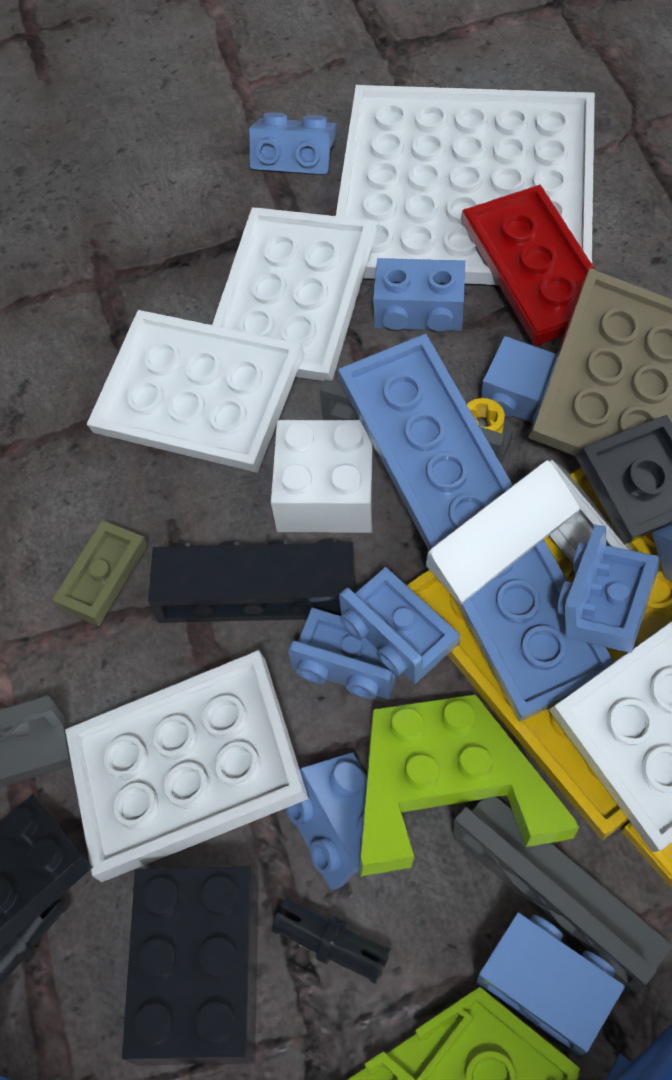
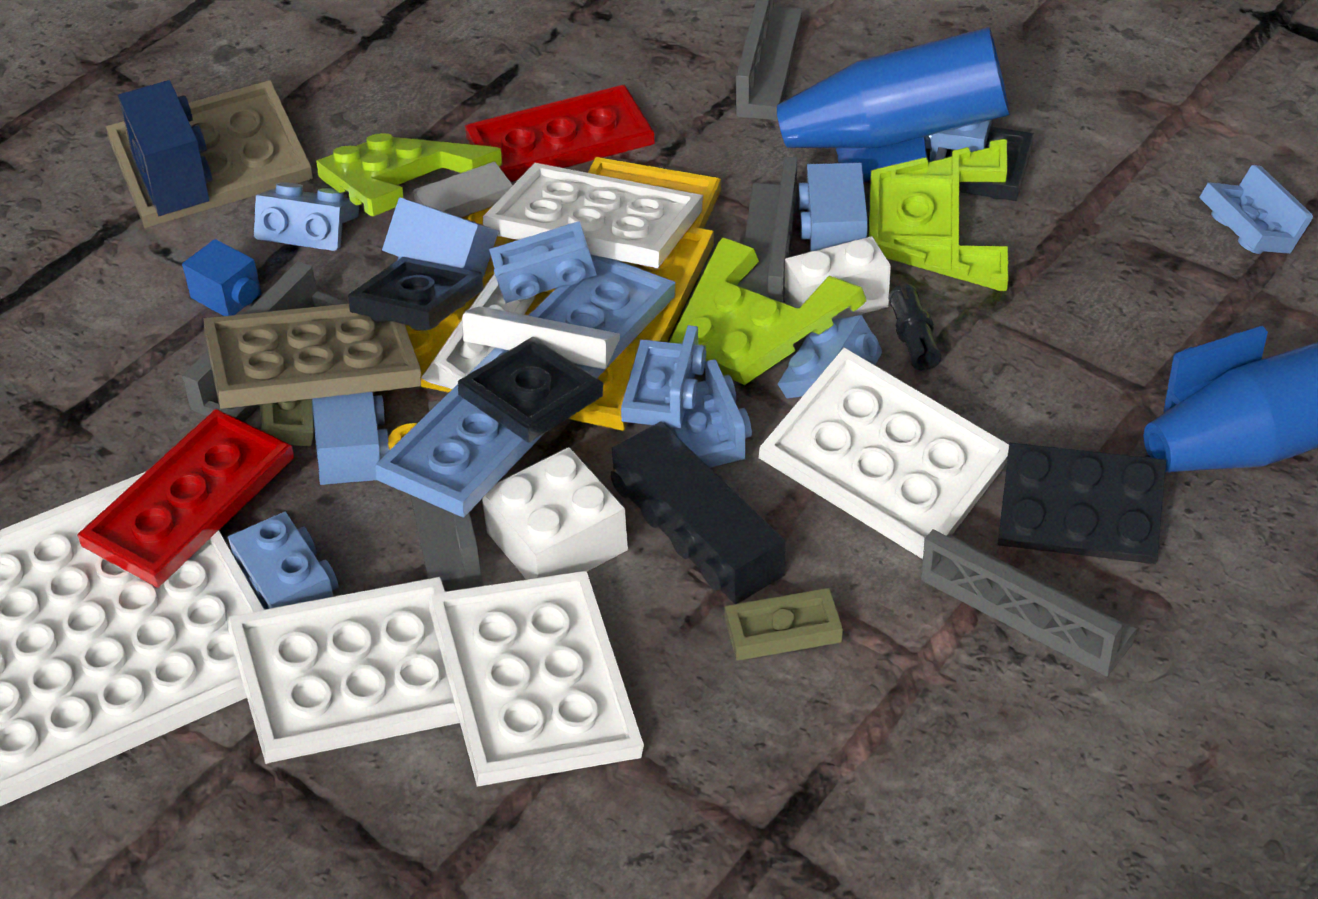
camera: 130 degrees left, 15 degrees down
black brick [122,866,259,1066] -> none
medium blue bracket [249,112,337,174] -> none
none -> black plate [458,337,603,443]
none -> white brick [784,236,891,320]

